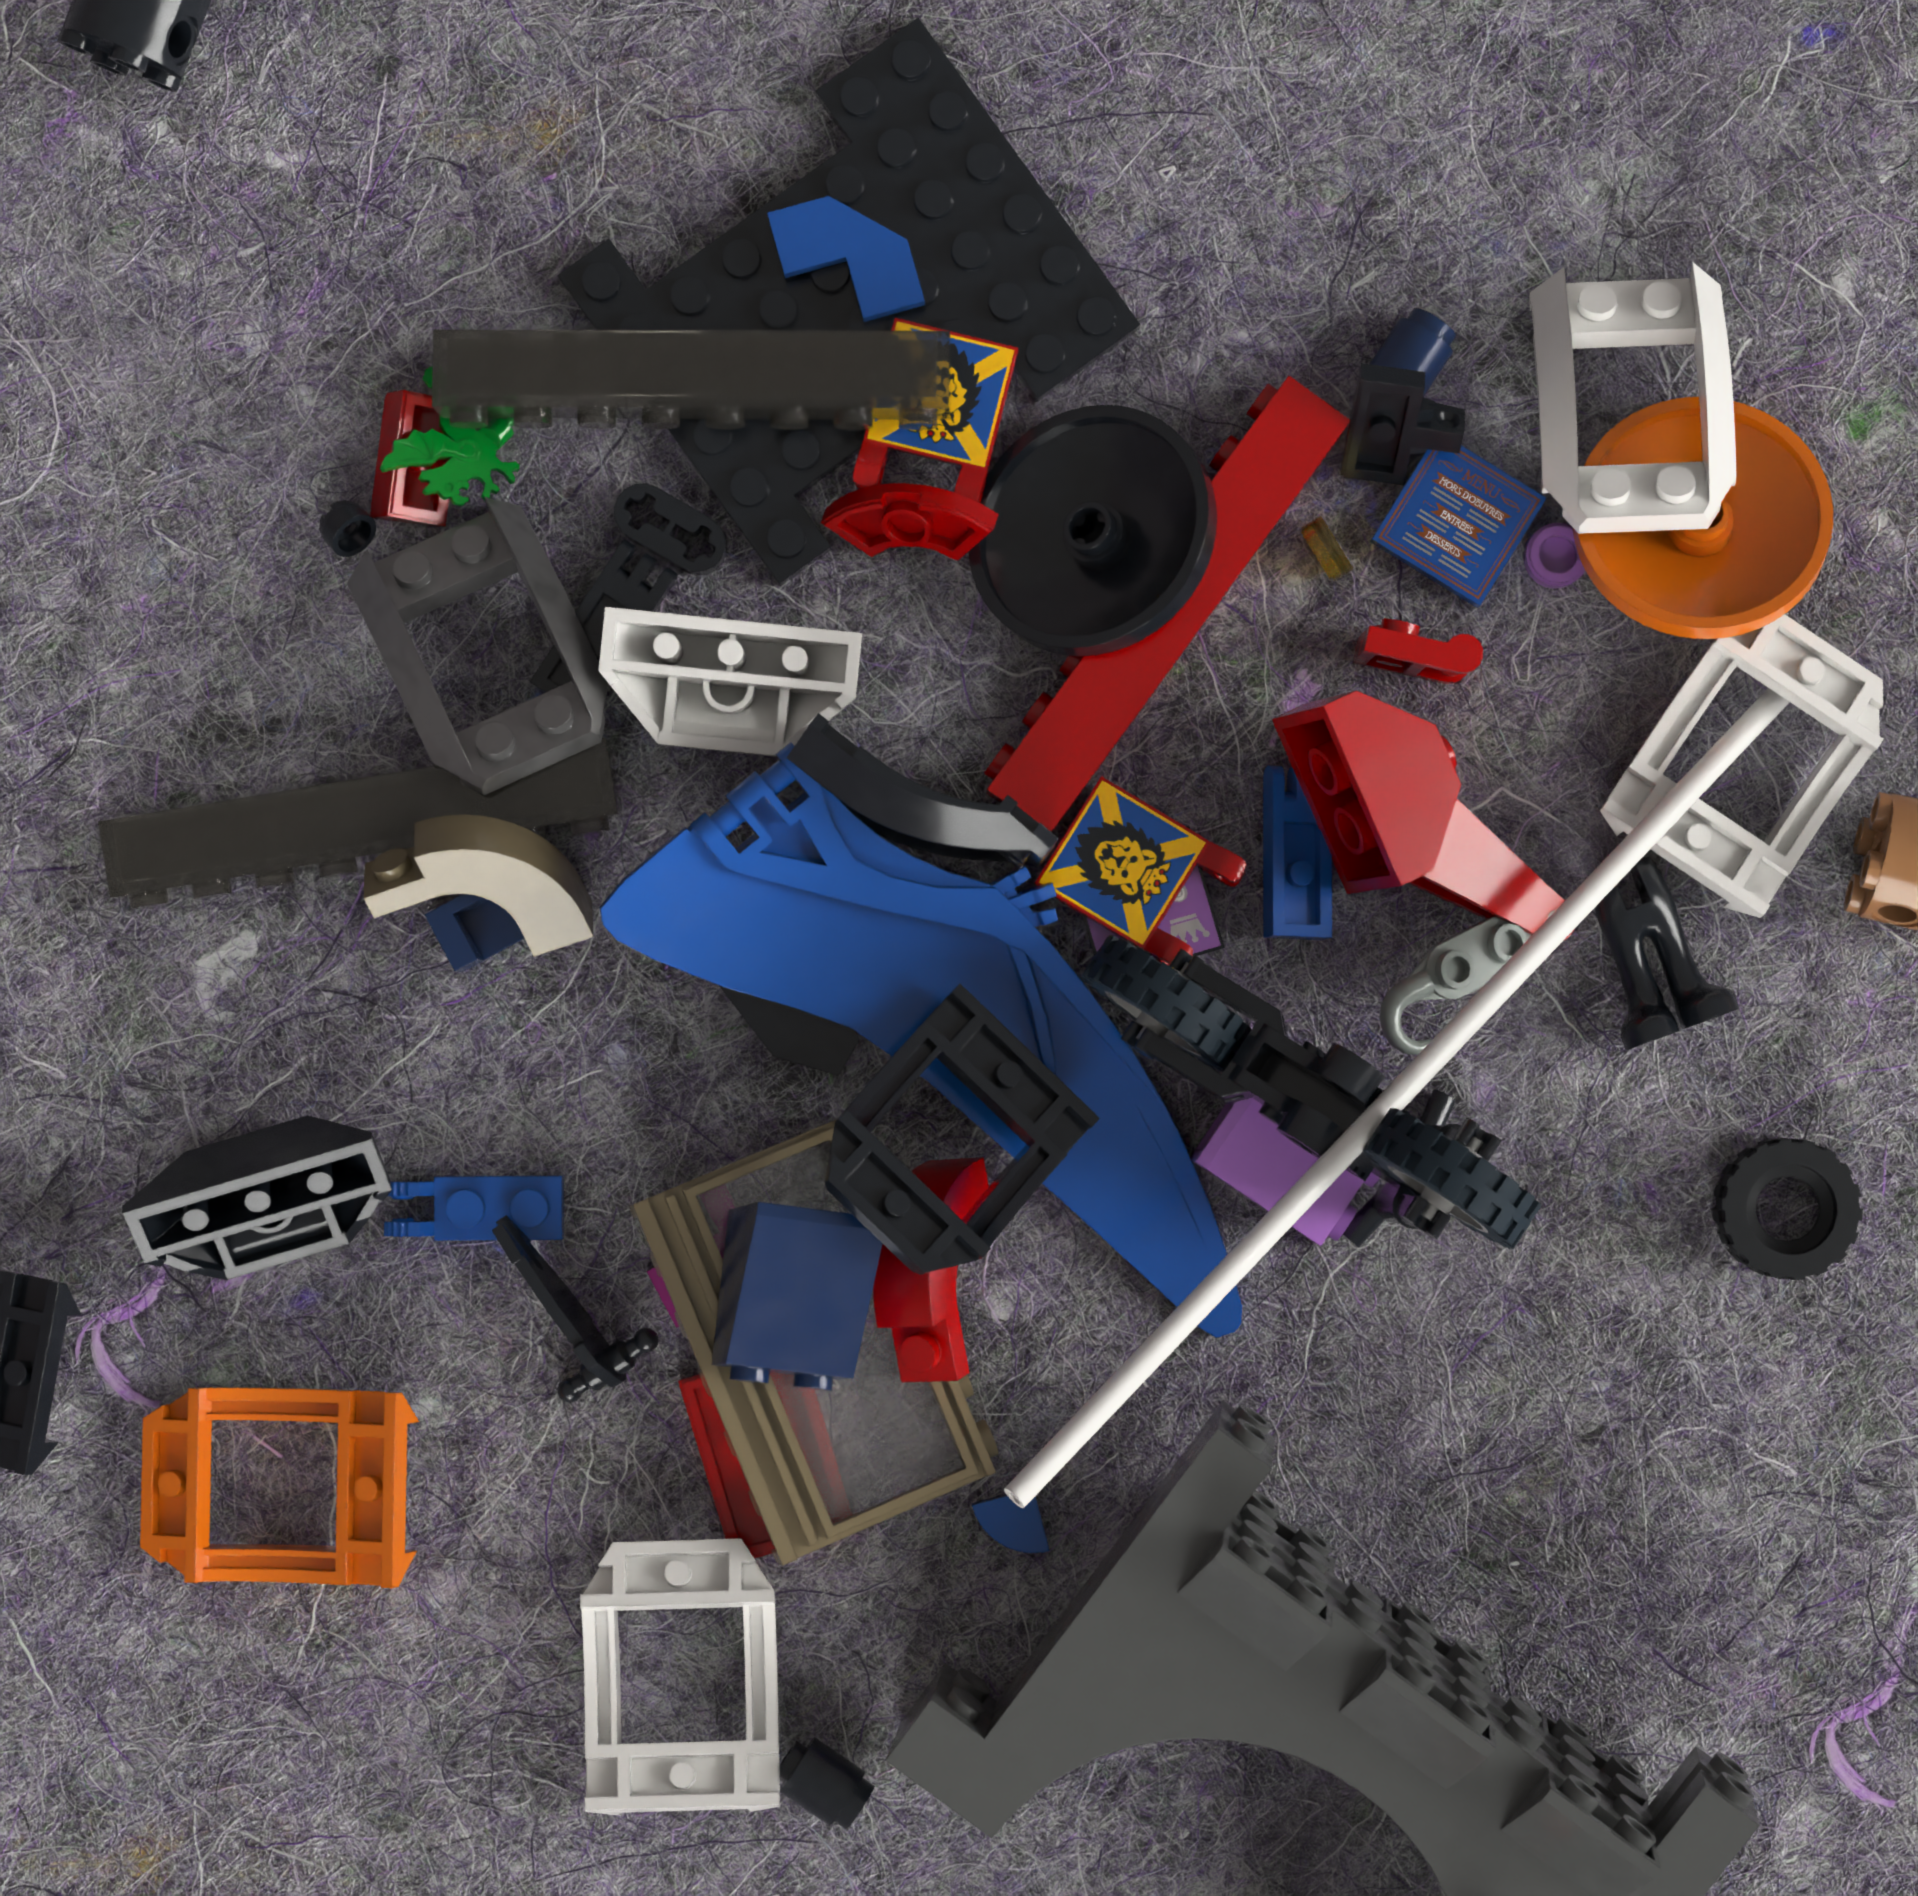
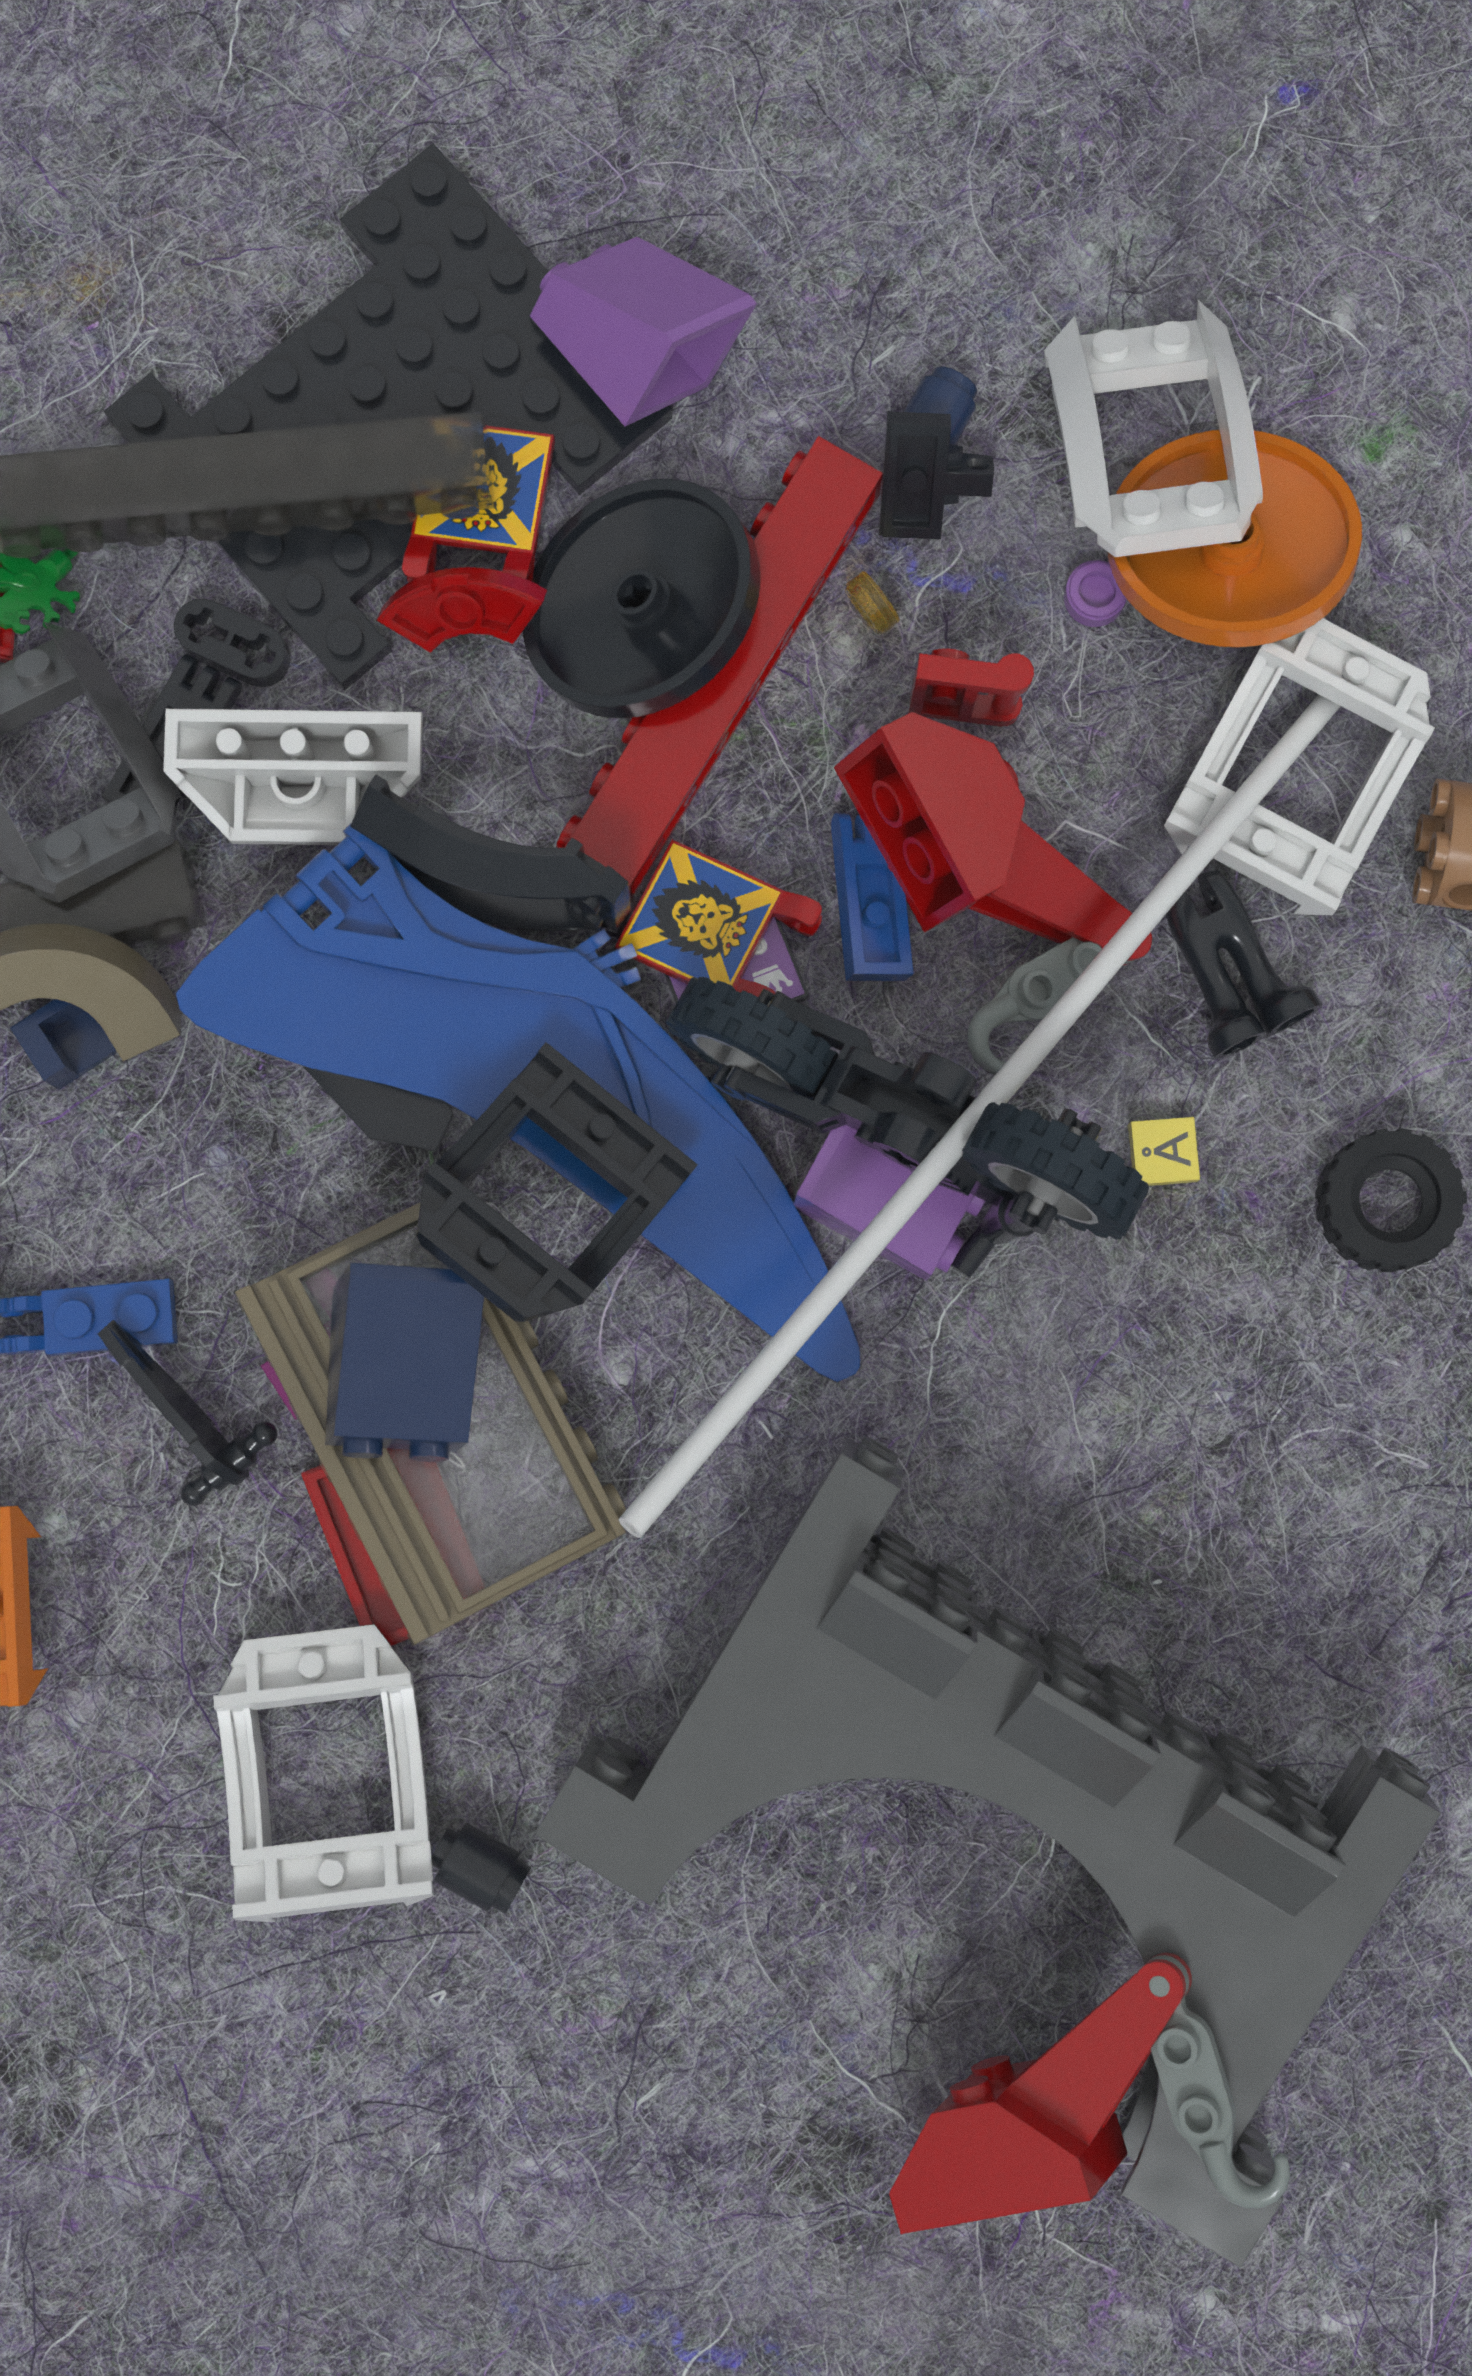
camera: 10 degrees left, 5 degrees down
blue tile [767,196,925,322] -> none
red arch [873,1157,989,1383] -> none
blue tile [972,1494,1050,1553] -> none
blue tile [1370,445,1547,608] -> none
none -> medium lavender slope [530,237,757,426]
none -> light yellow tile [1128,1117,1200,1186]

